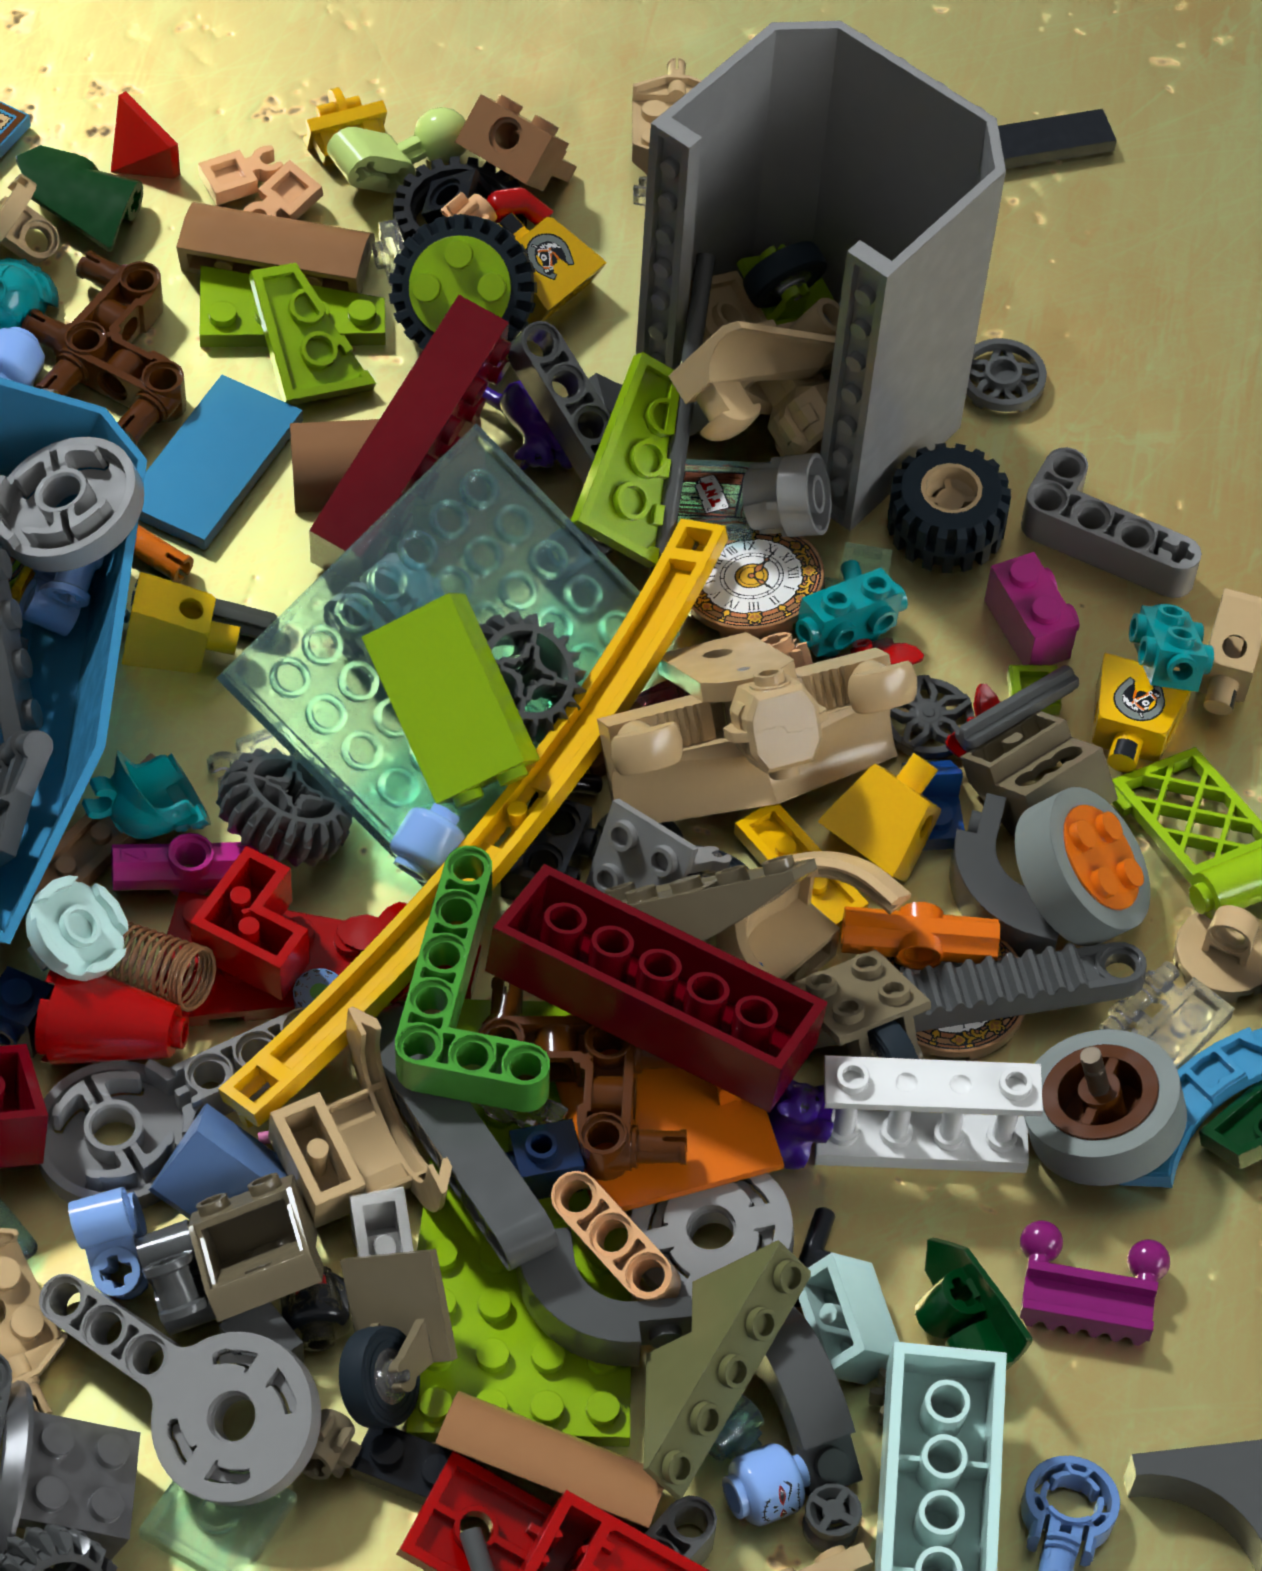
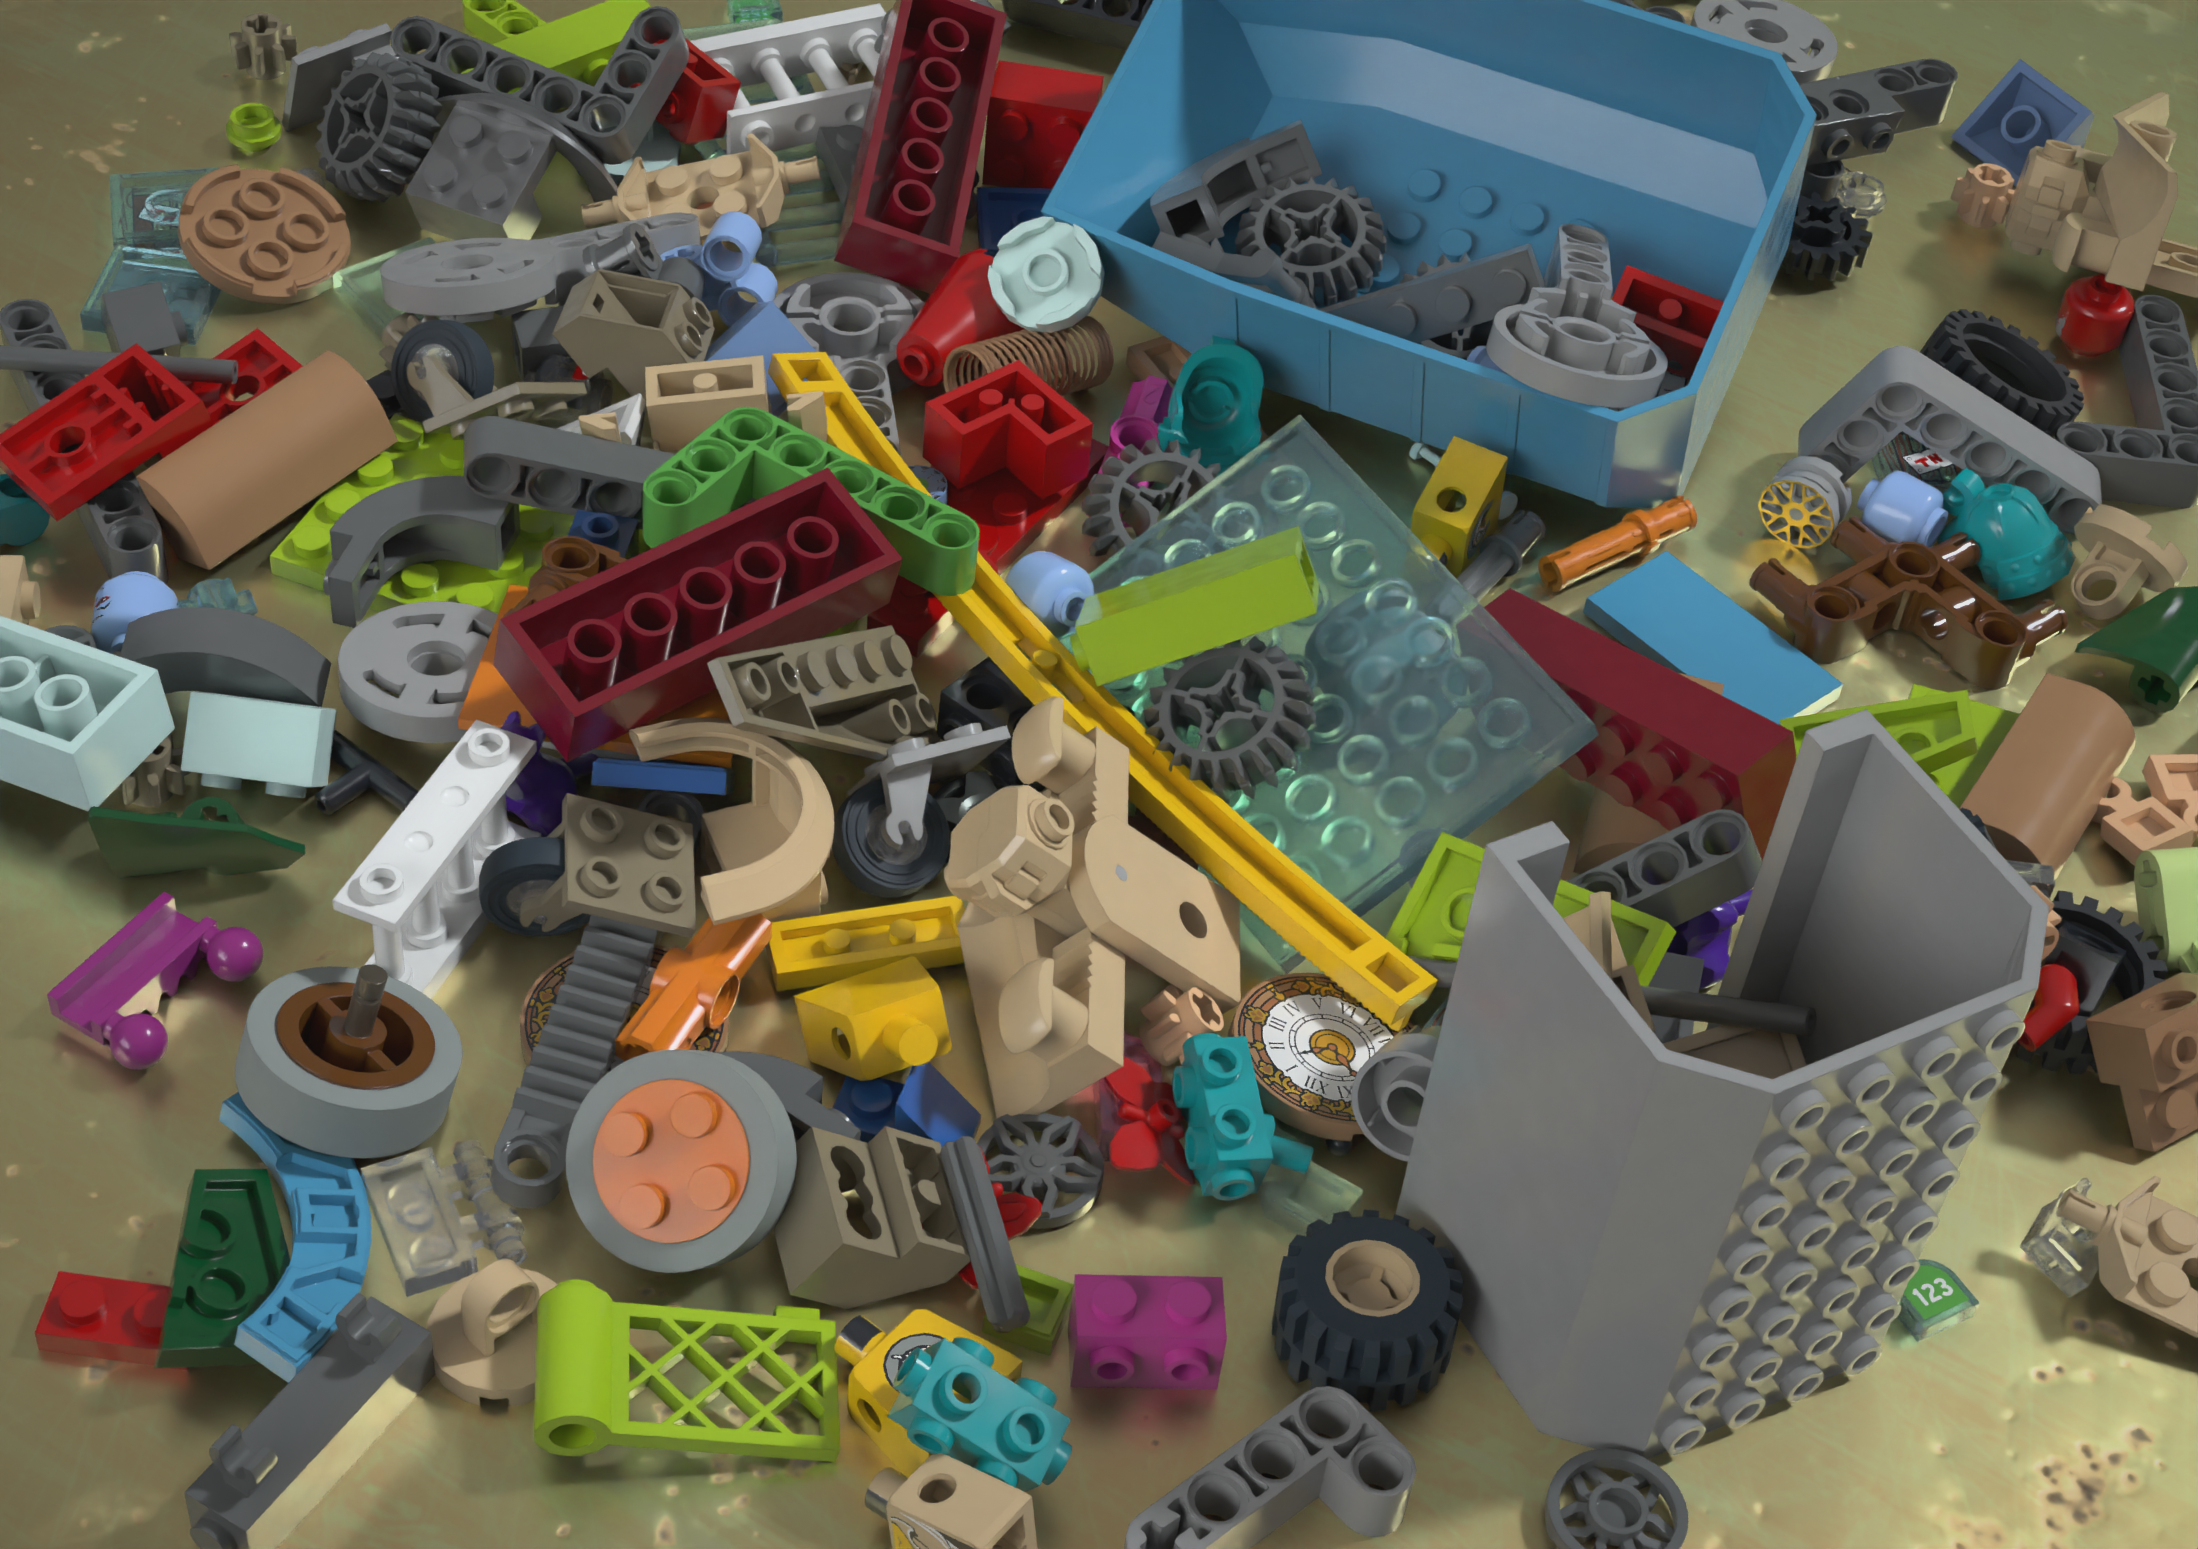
camera: 110 degrees right, 10 degrees down
light nougat beam [551,1171,681,1301] -> none
olive slope [643,1240,811,1500] -> none

